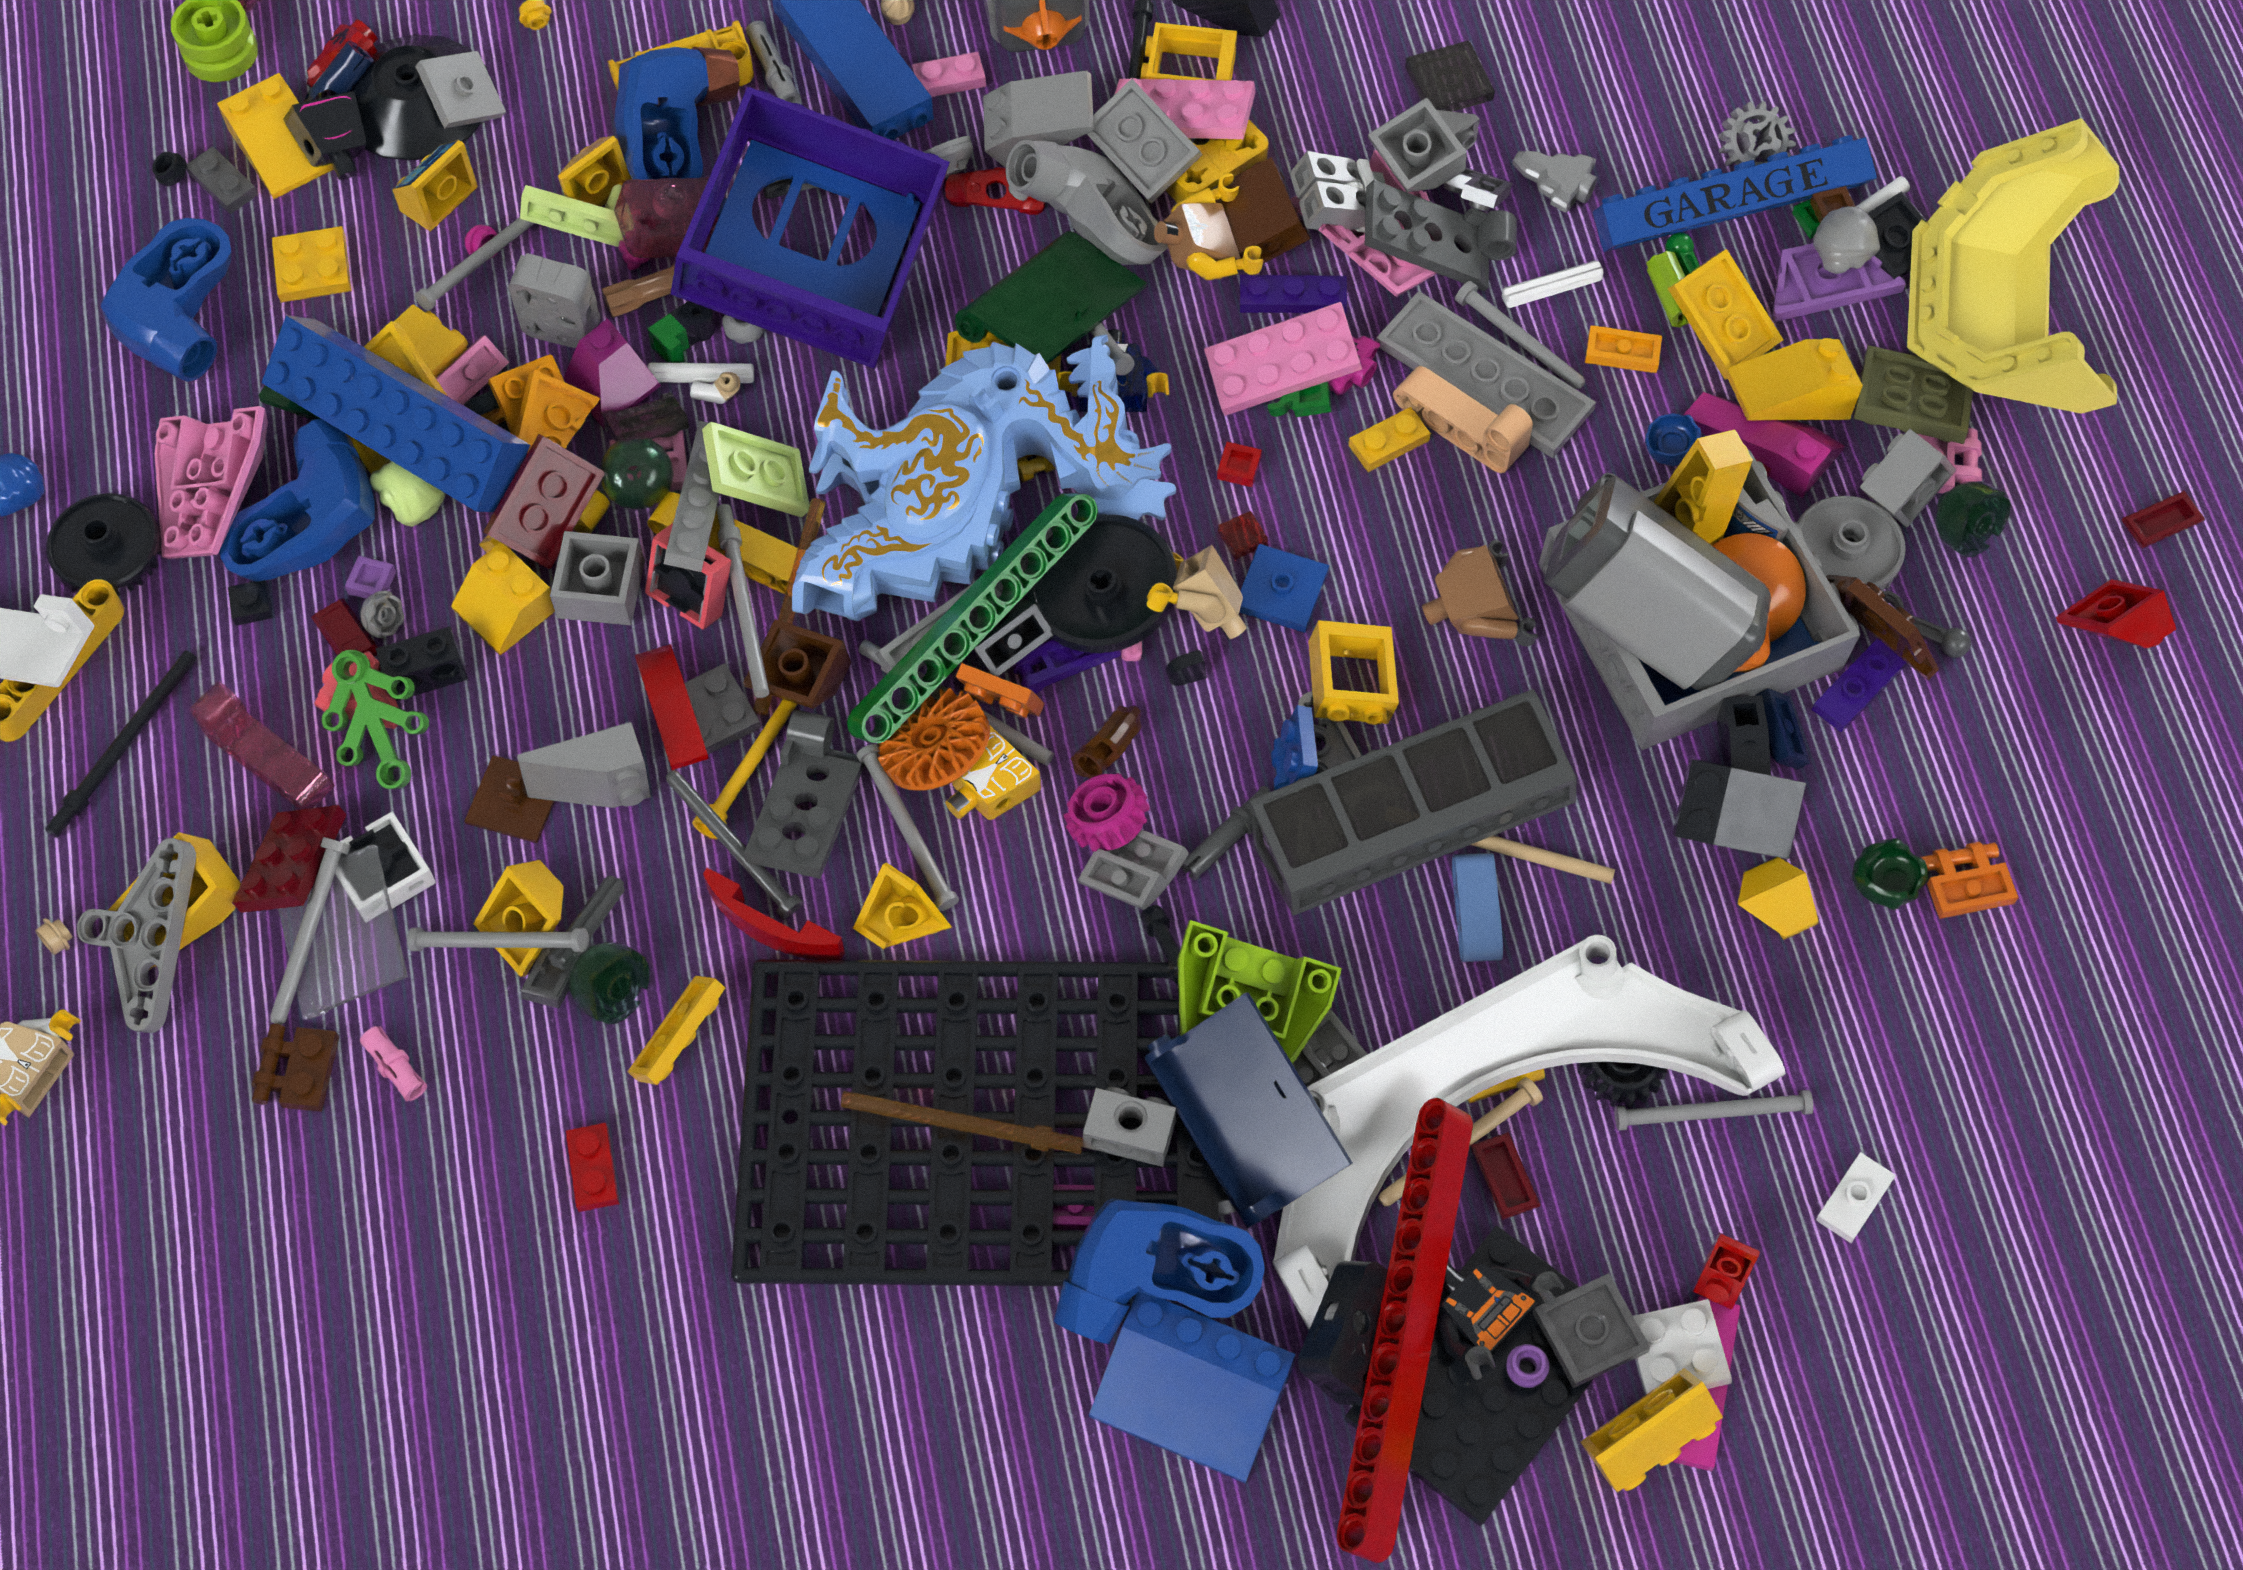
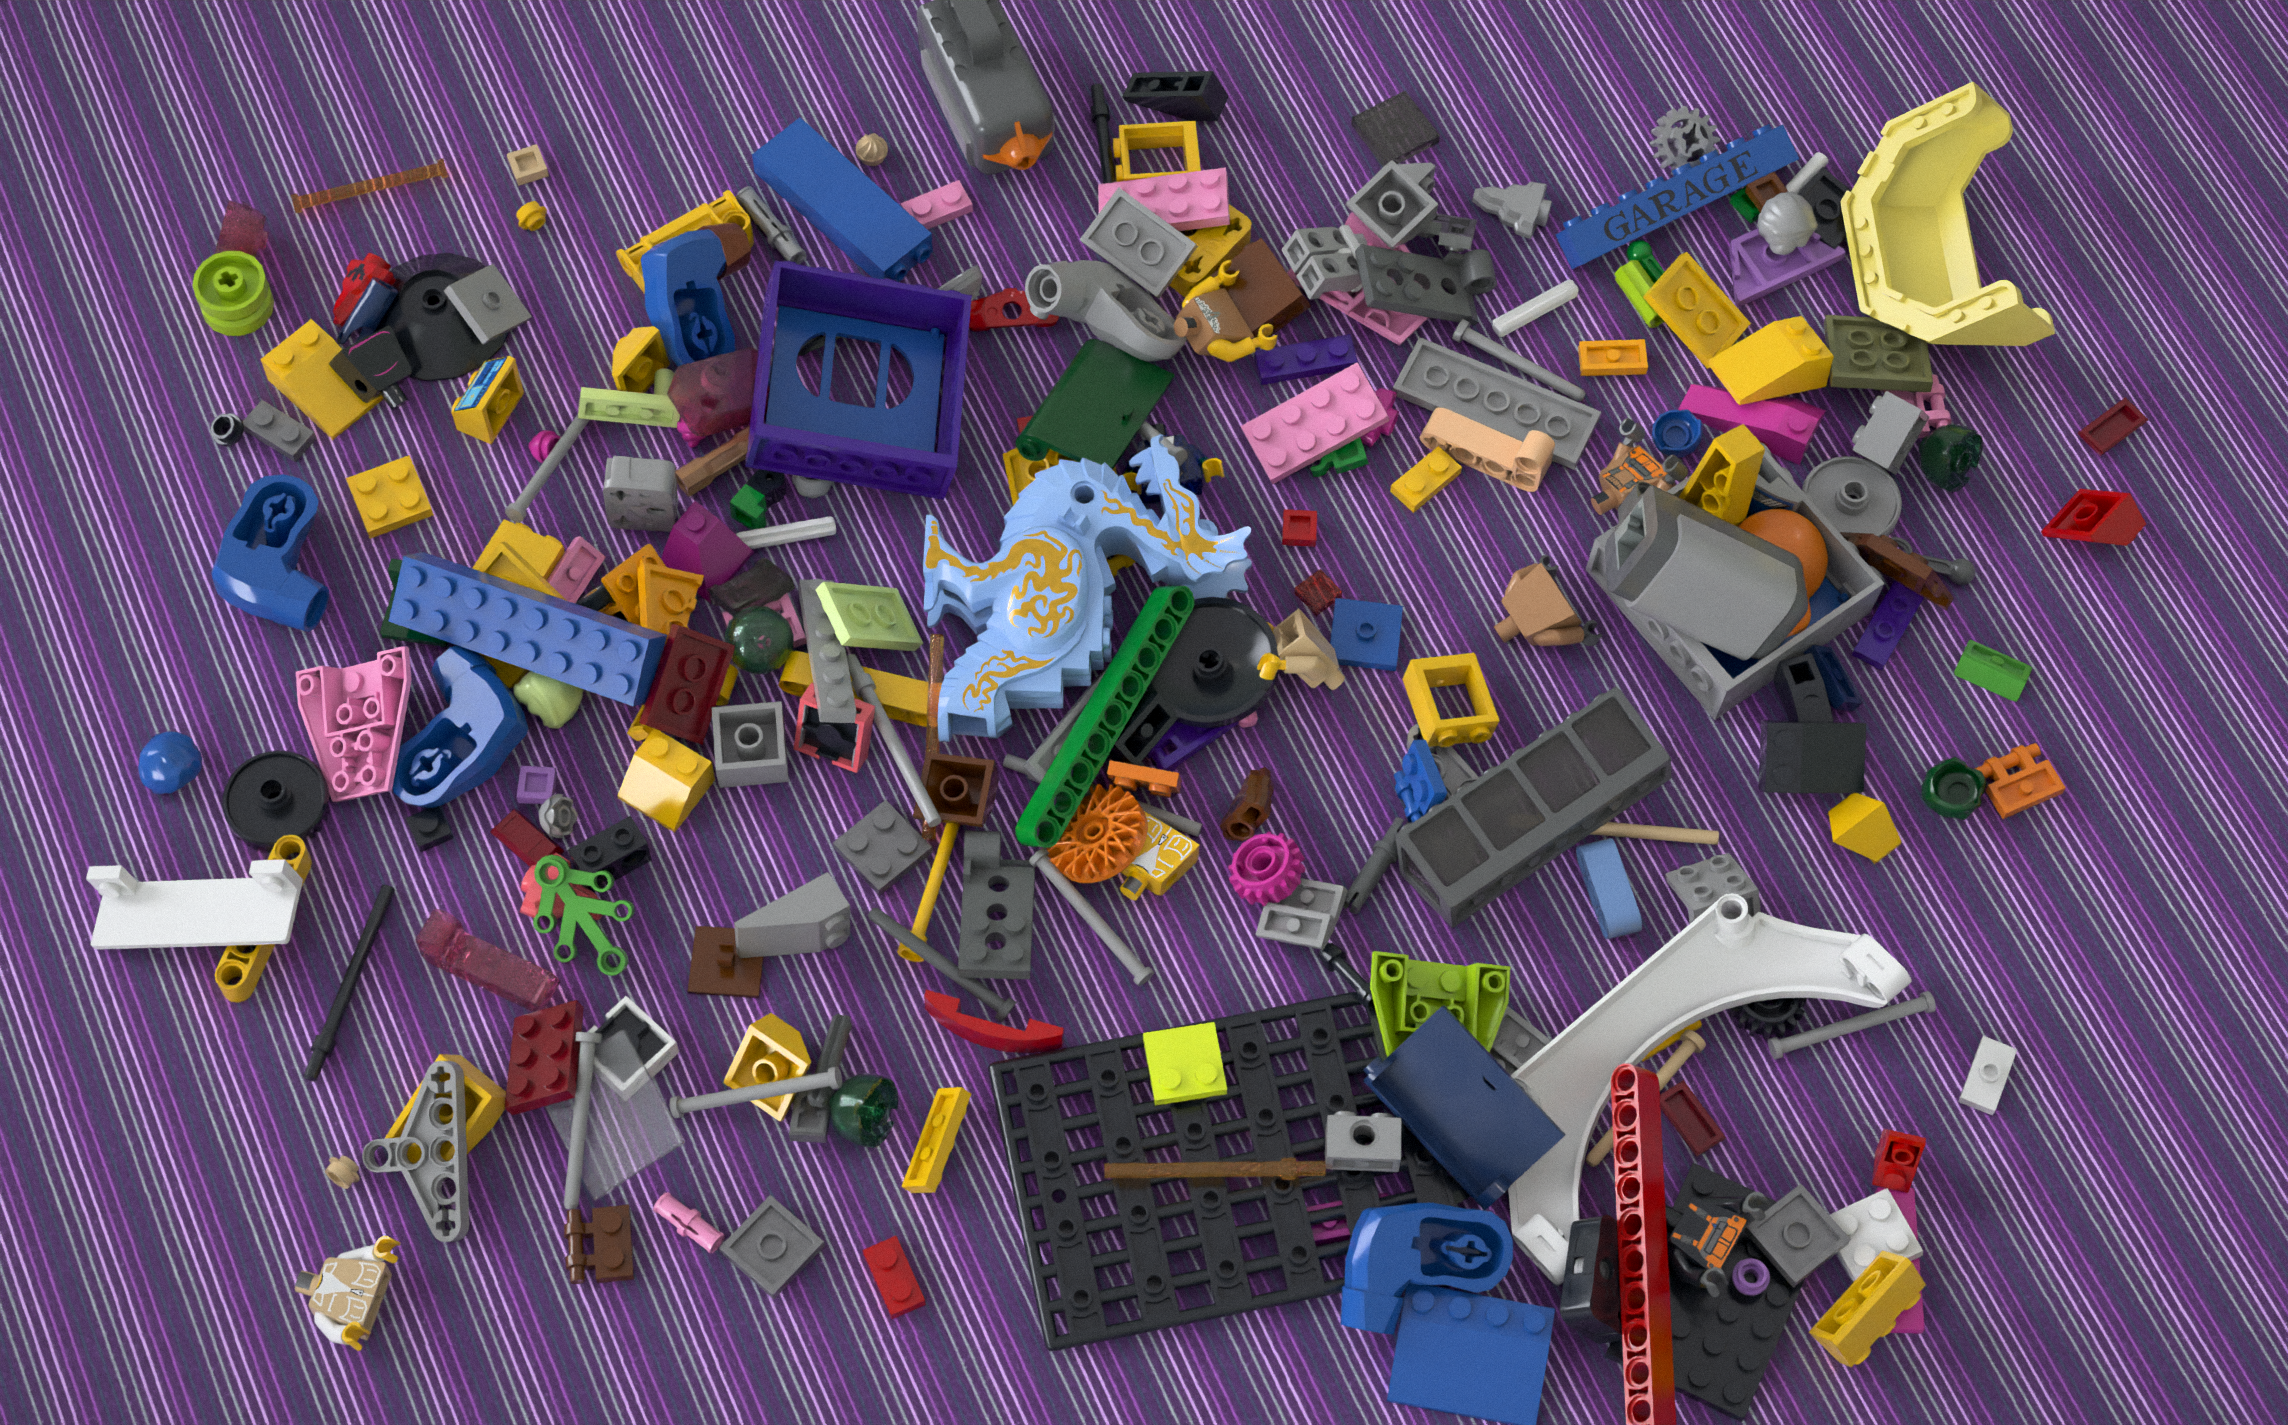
camera: 15 degrees left, 0 degrees up
red slope [634,644,709,770] -> none
arm [690,372,740,404] -> none
yellow slope [853,862,952,949] -> none
light grey slope [983,70,1094,168] -> none
black tile [1166,650,1207,686] -> none
none -> flat silver plate [719,1195,825,1299]
none -> neon yellow plate [1143,1022,1227,1106]
none -> torso [1591,418,1688,515]
none -> light grey bracket [1665,853,1761,923]
none -> bright green slope [1954,640,2032,702]

